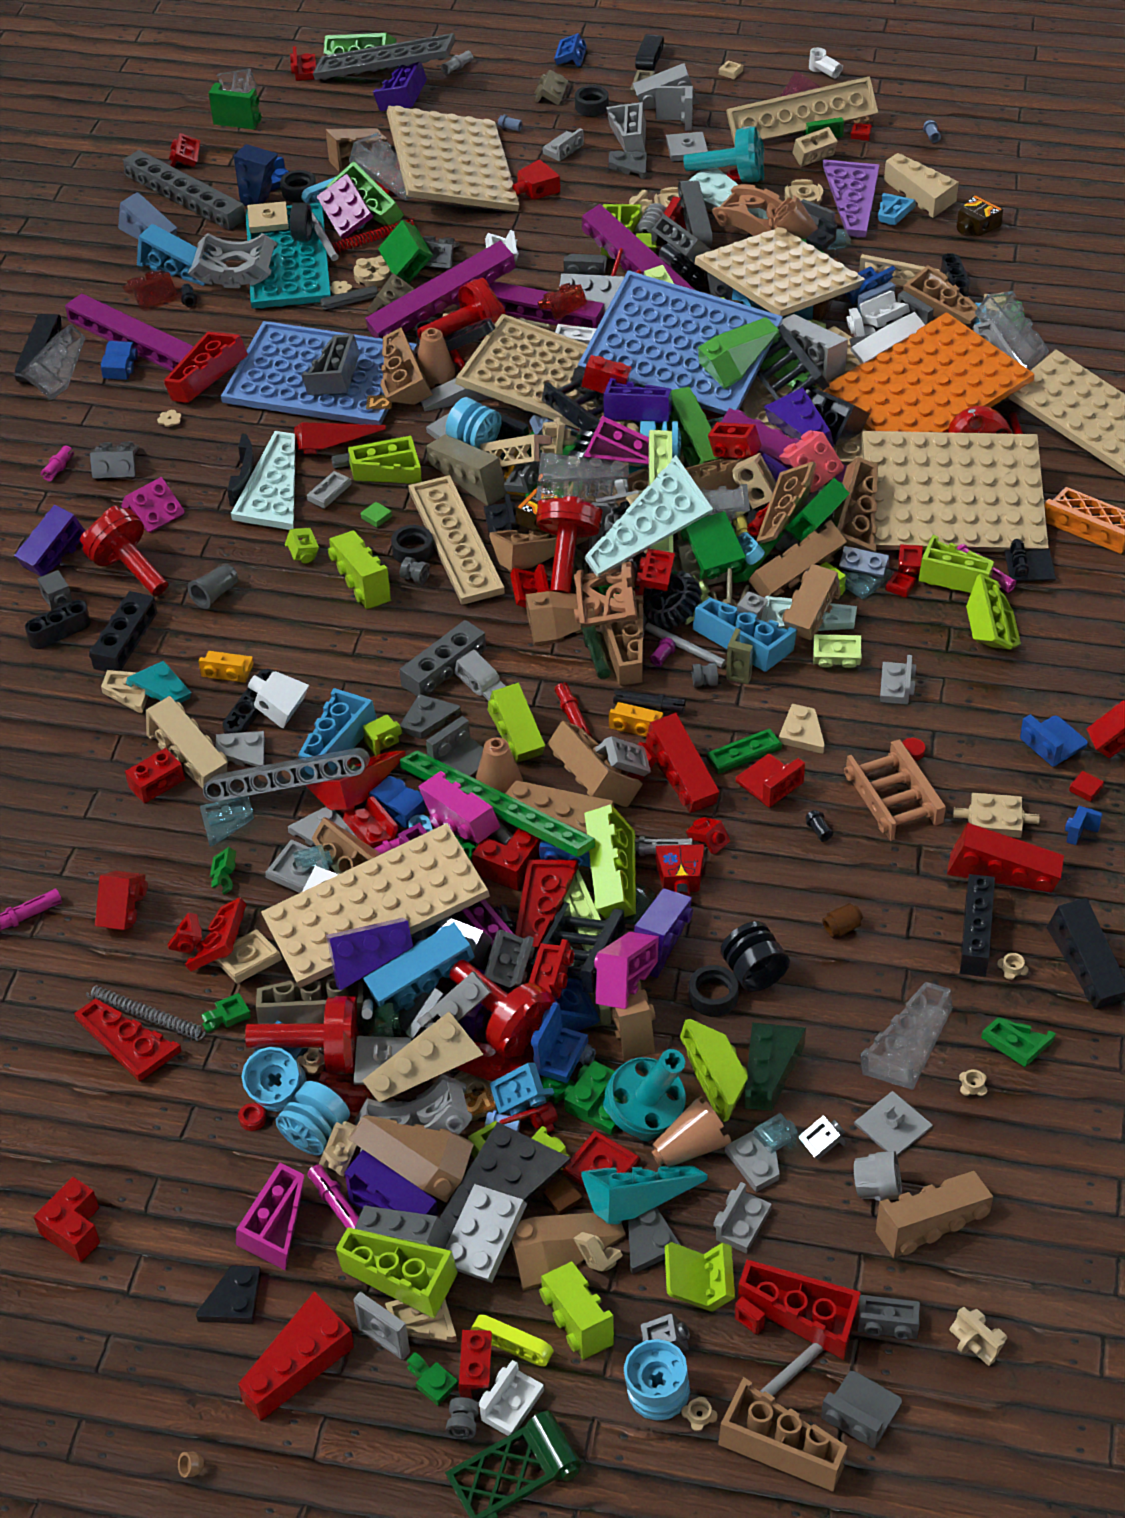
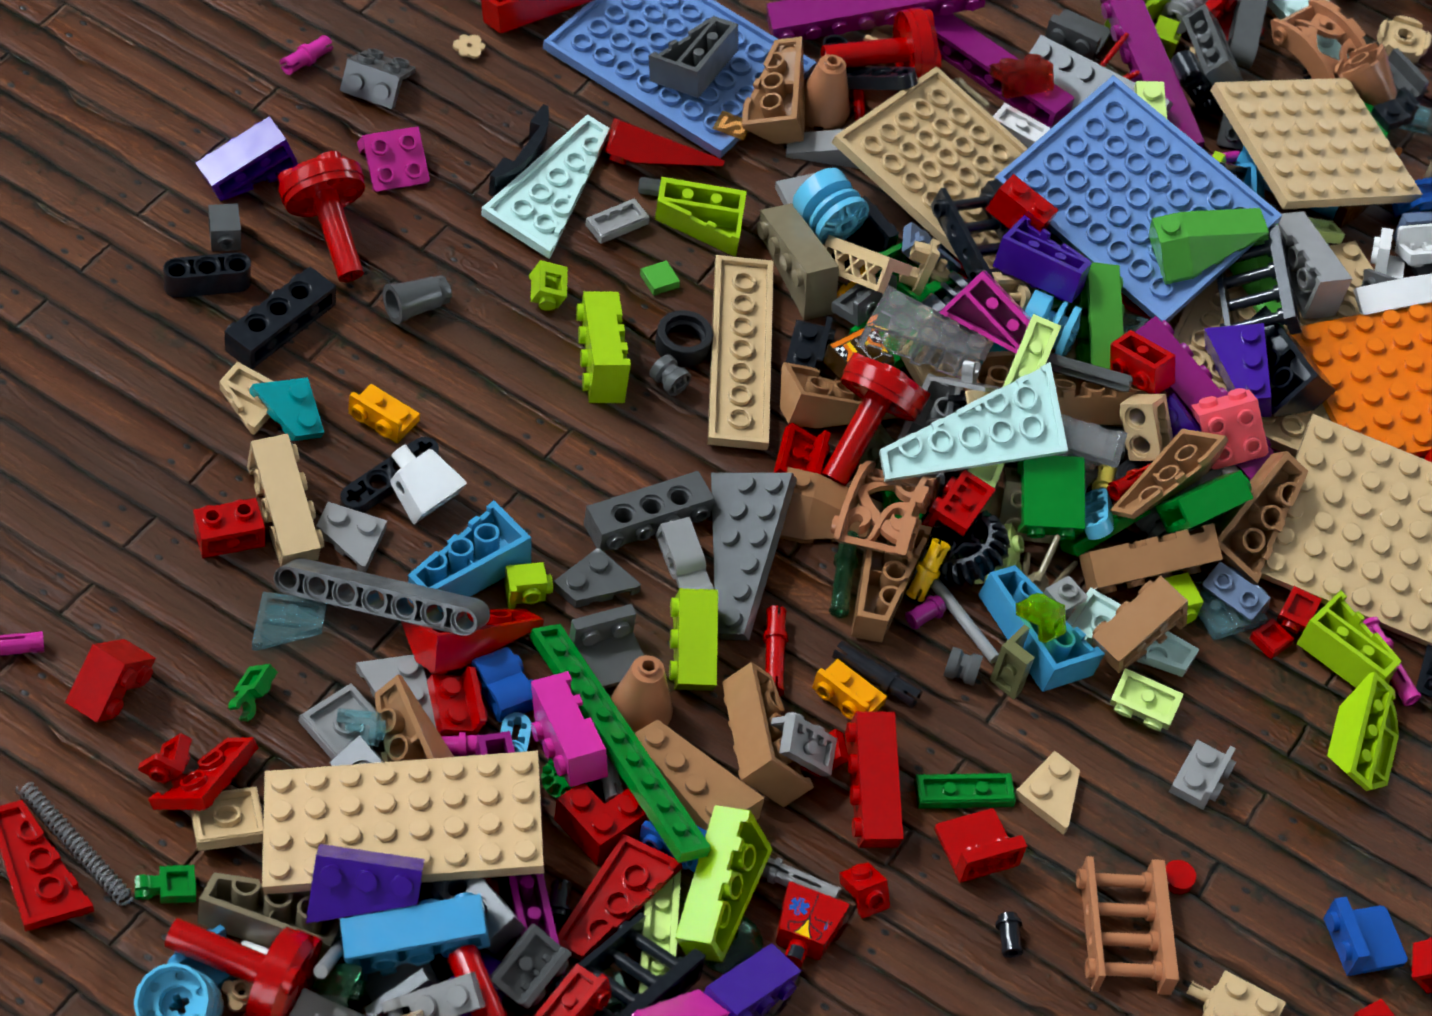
camera: 10 degrees right, 5 degrees up
none -> wing [711,473,797,641]
none -> yellow pin [906,538,951,602]
none -> clear neon green bracket [1016,593,1066,643]
none -> dark grey axle [1046,353,1133,393]

